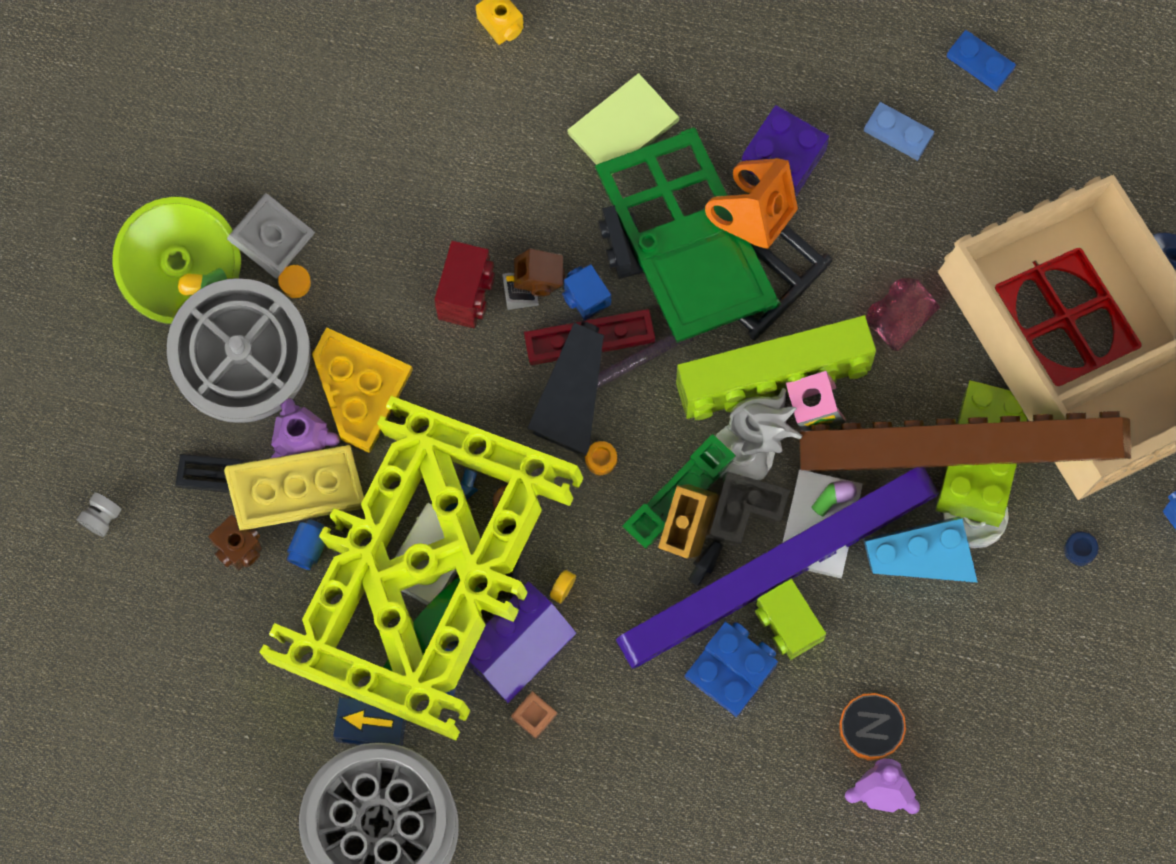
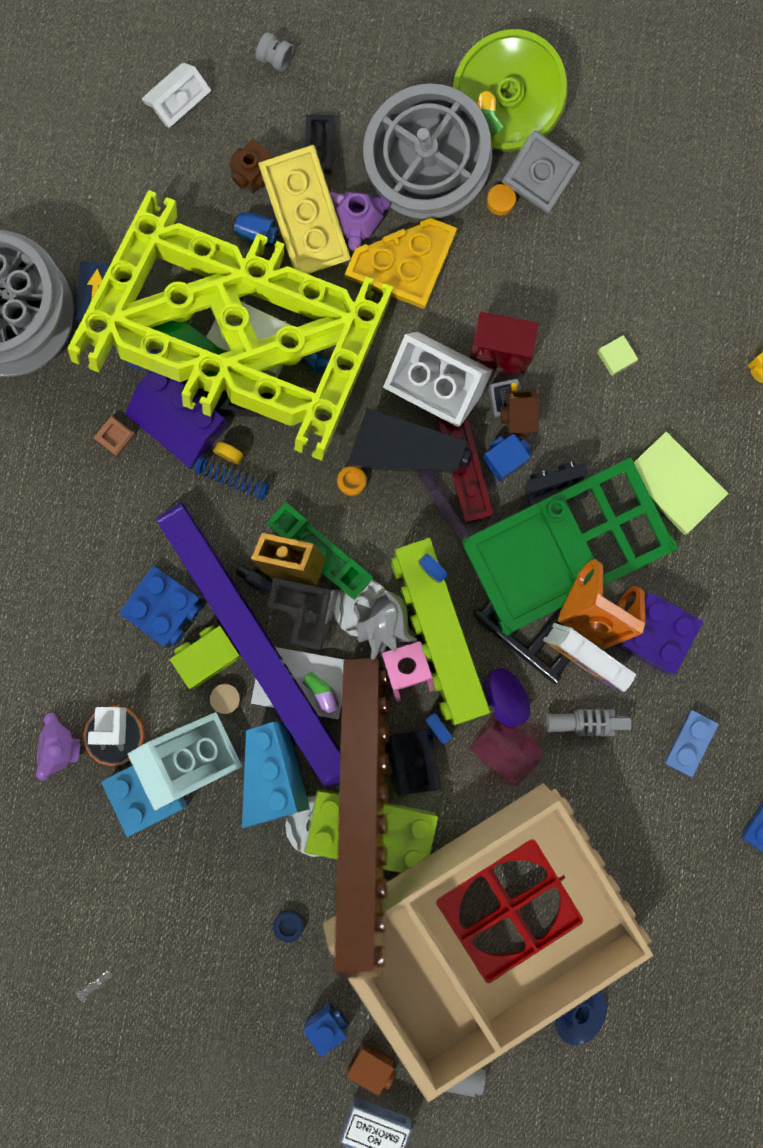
camera: 85 degrees right, 10 degrees up
none -> clear piece [76,969,113,1002]
none -> white panel [88,707,126,745]
none -> dark azure brick [101,766,188,837]
none -> light aqua brick [128,712,242,811]
none -> white panel [142,63,211,128]
none -> blue piece [194,455,270,500]
none -> tan tile [210,684,241,714]
none -> white slope [383,332,493,427]
none -> black bracket [385,729,441,797]
none -> blue tile [418,553,448,583]
none -> blue tile [425,712,453,743]
none -> dark purple tile [482,668,530,728]
none -> white piece [543,623,636,692]
none -> light grey hinge [546,709,631,736]
none -> yellowish green tile [597,335,638,376]

